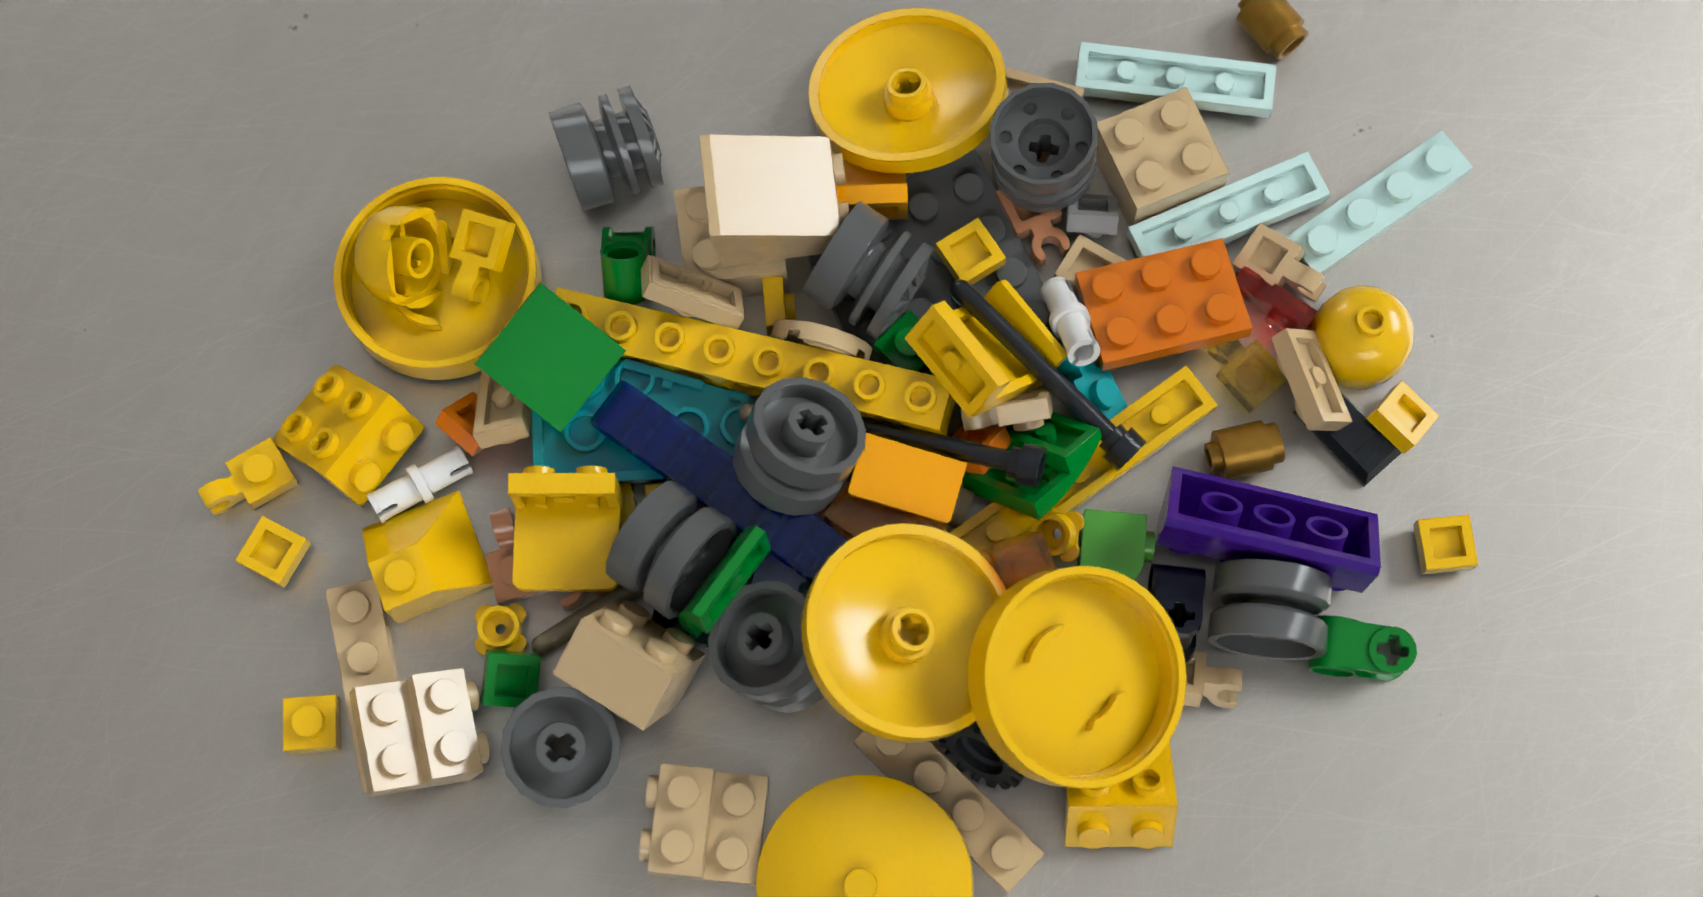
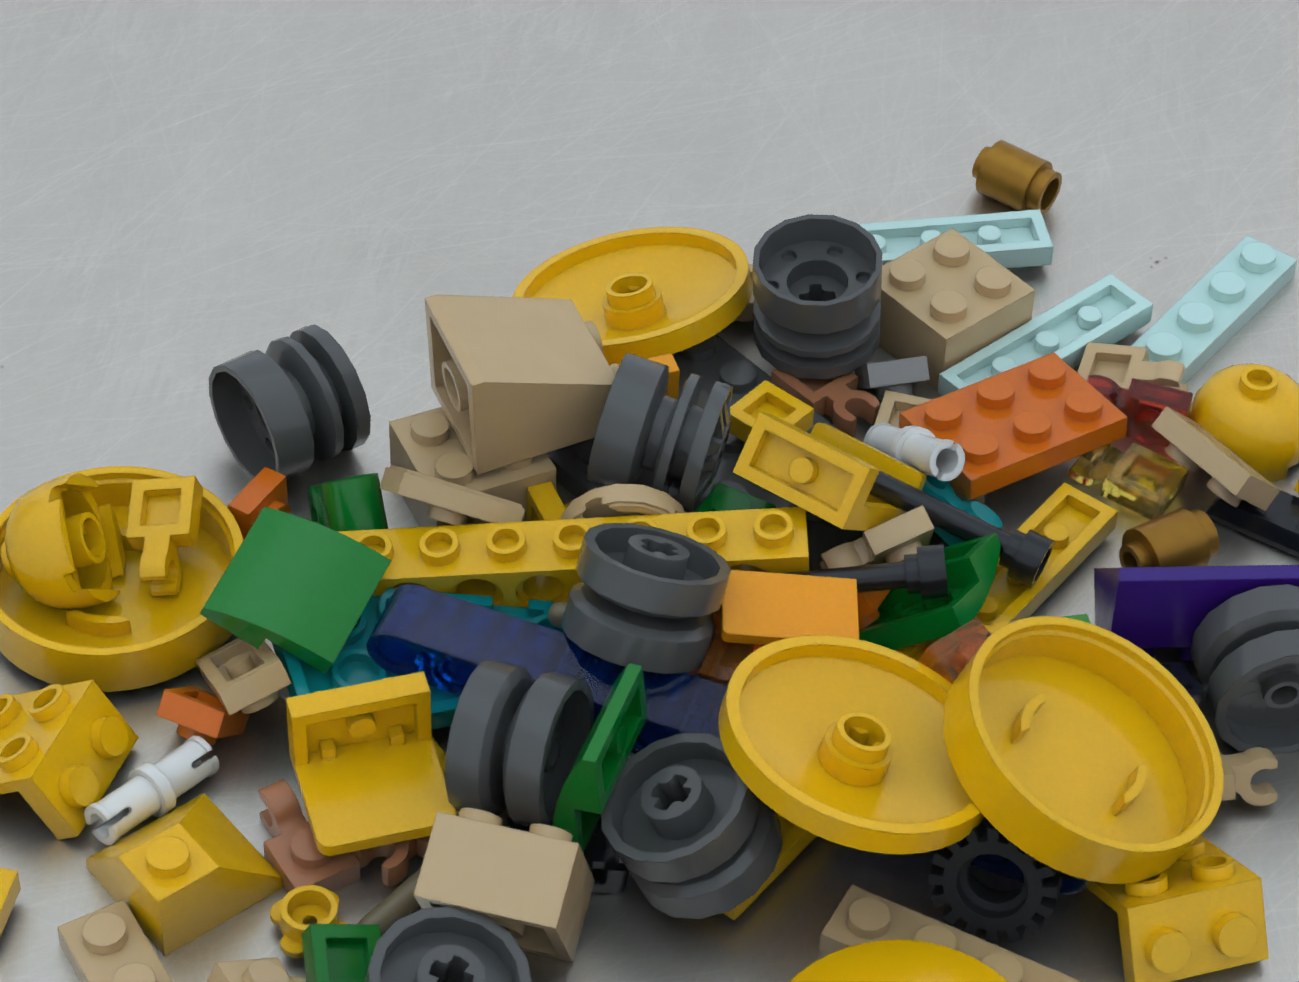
camera: 20 degrees left, 30 degrees down
none -> orange plate [228,467,291,540]

